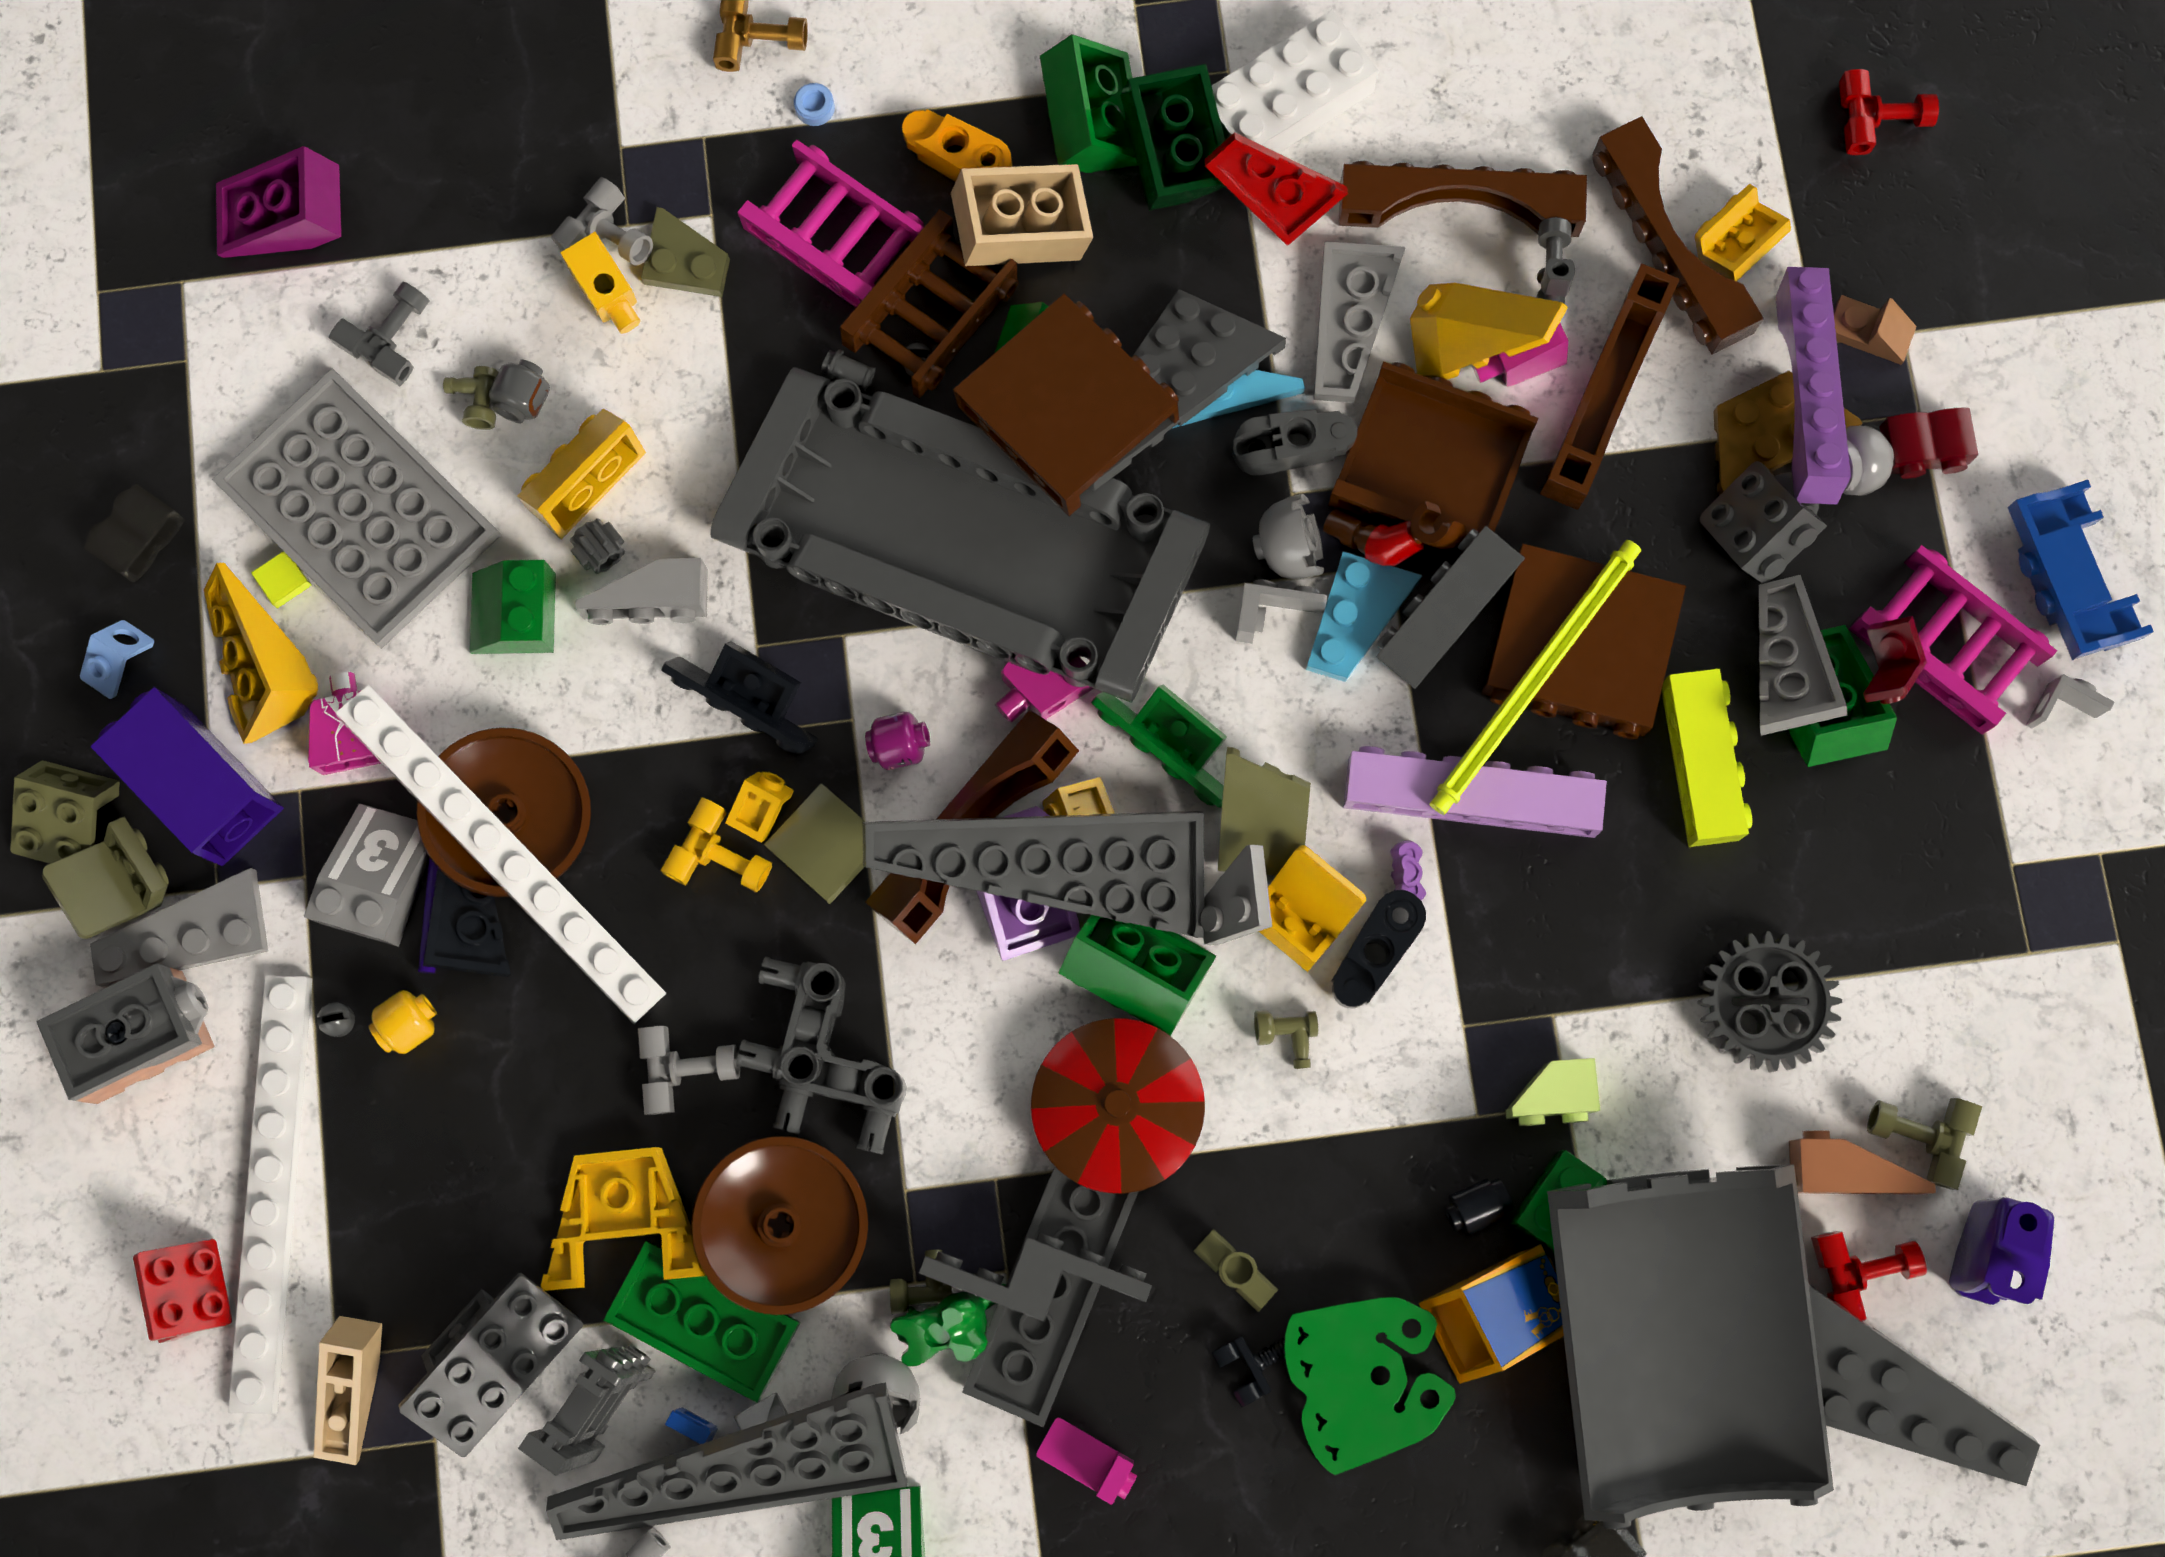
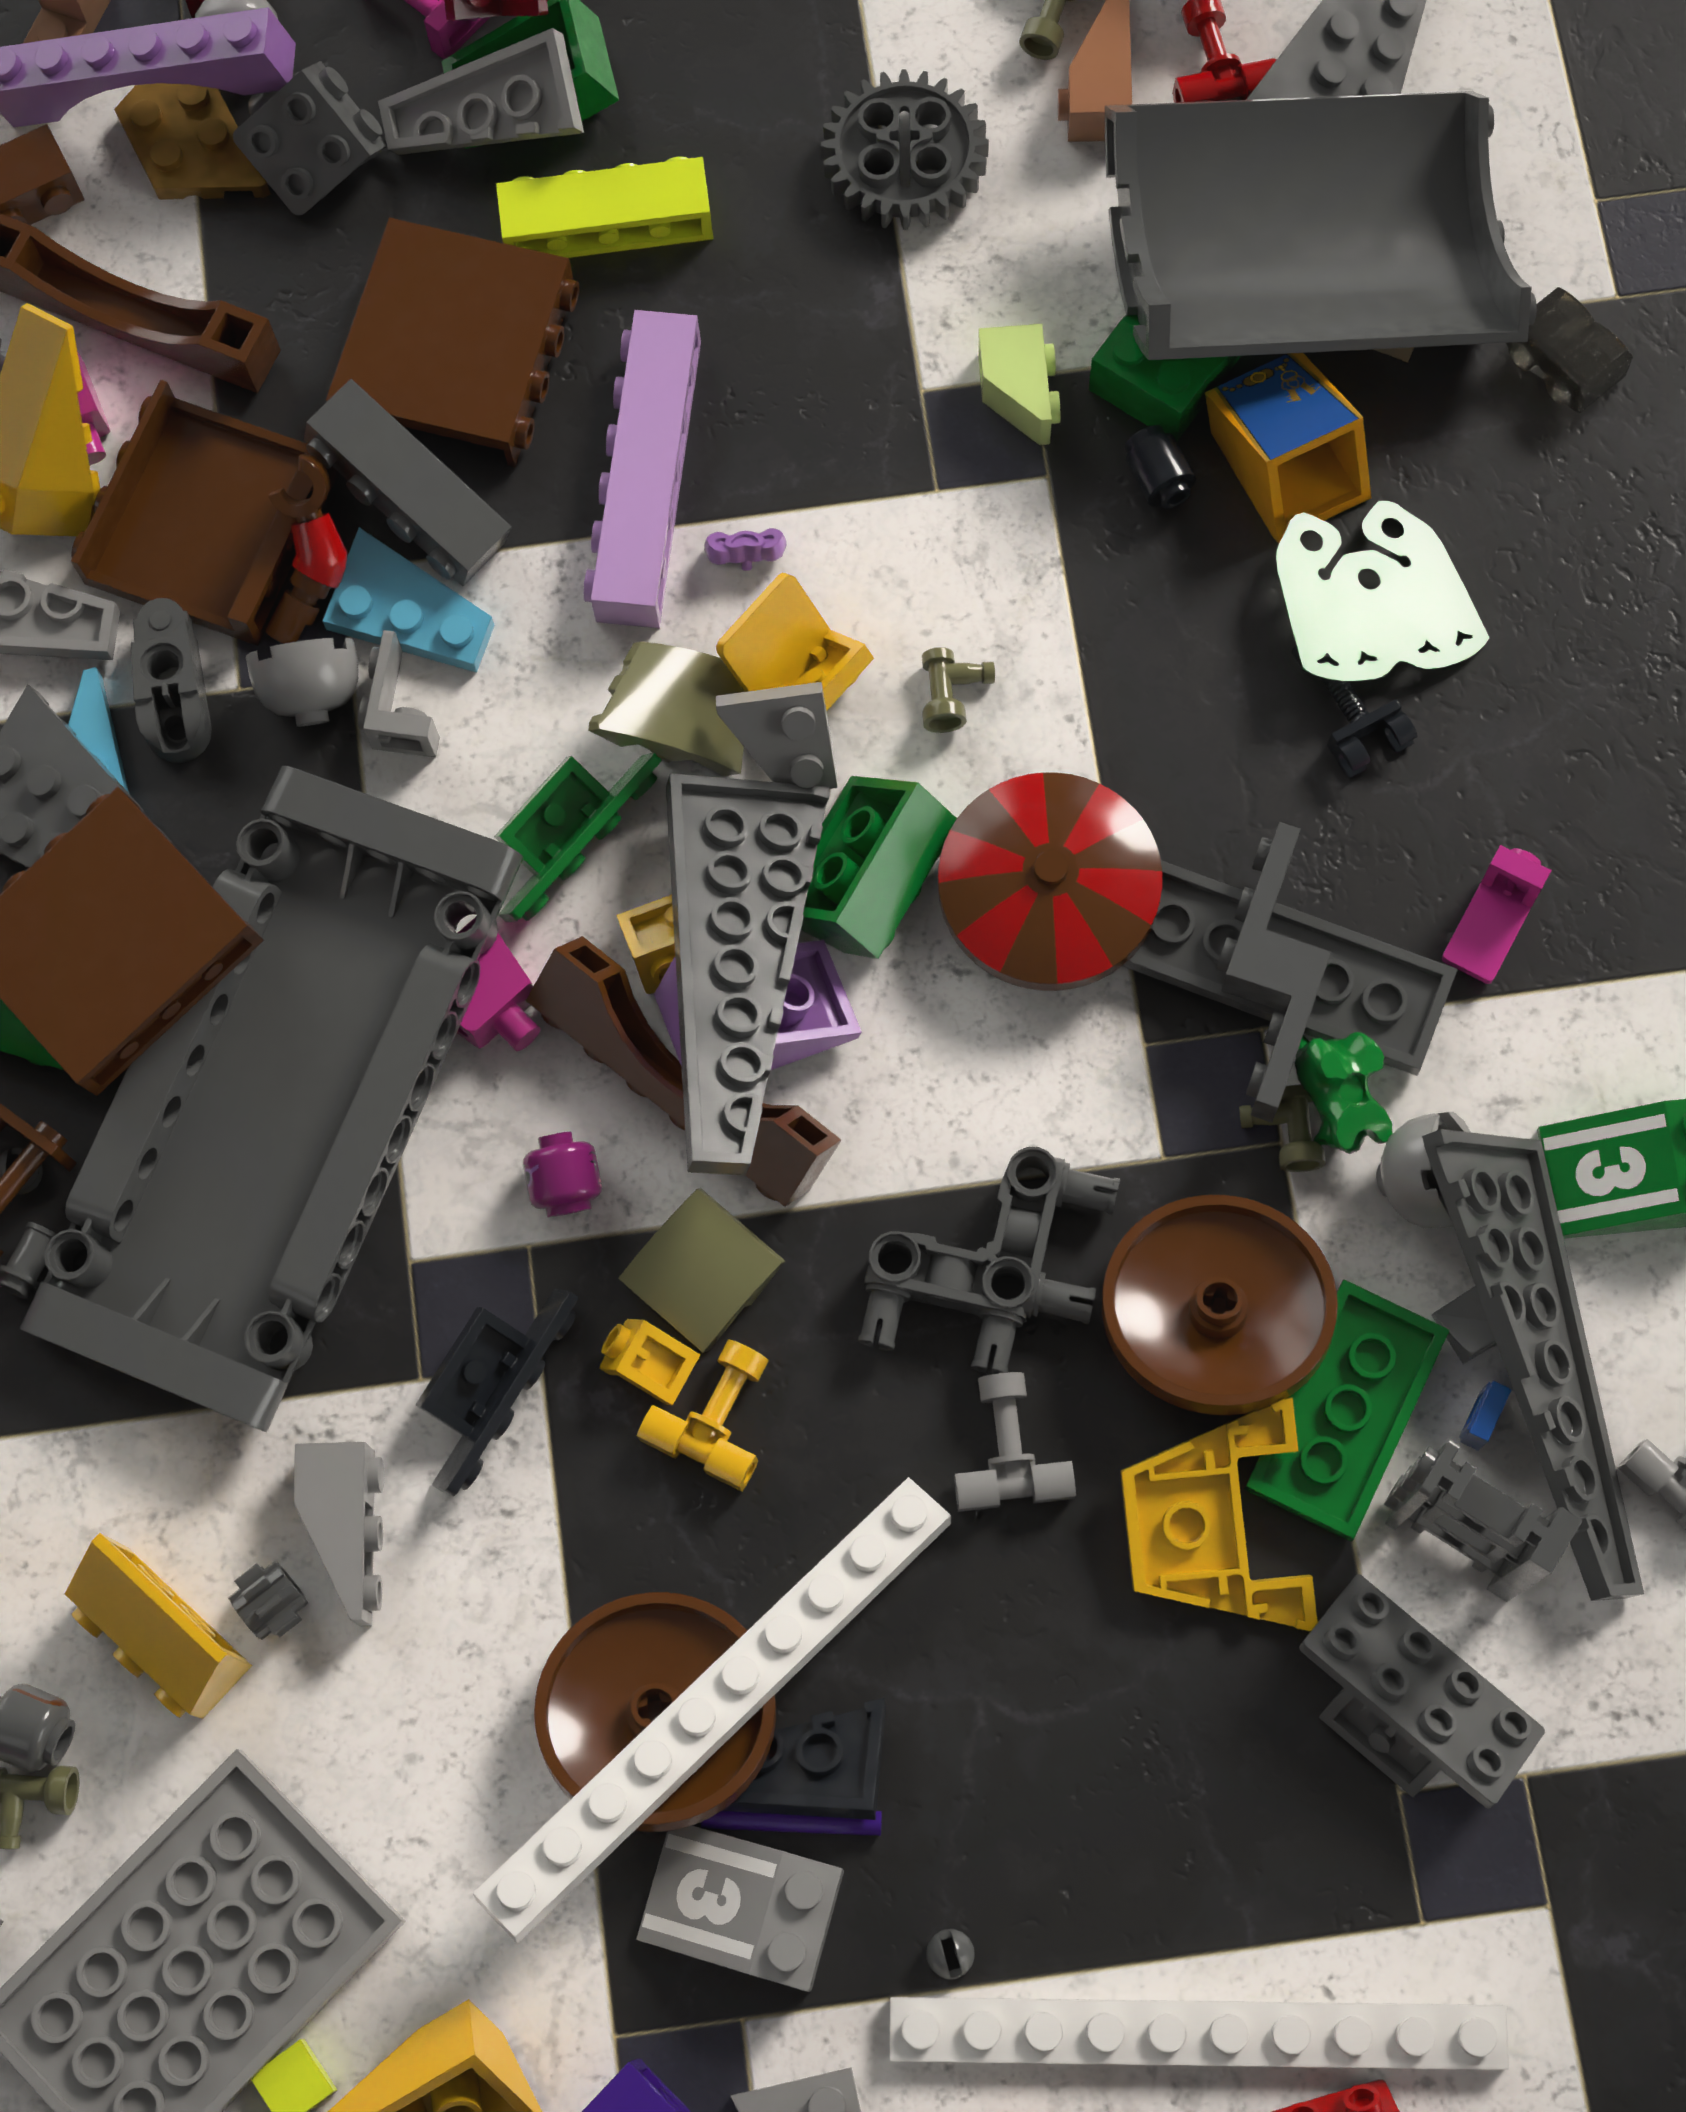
camera: 90 degrees left, 5 degrees down
dark pink torso [308,672,381,775] -> none
tan slope [313,1316,382,1465] -> none
yellow head [369,990,437,1054] -> none
green slope [470,560,556,654] -> none
olive bar [1193,1229,1278,1312] -> none
black piece [1331,890,1426,1009] -> none
neon yellow piece [1429,540,1641,815] -> none

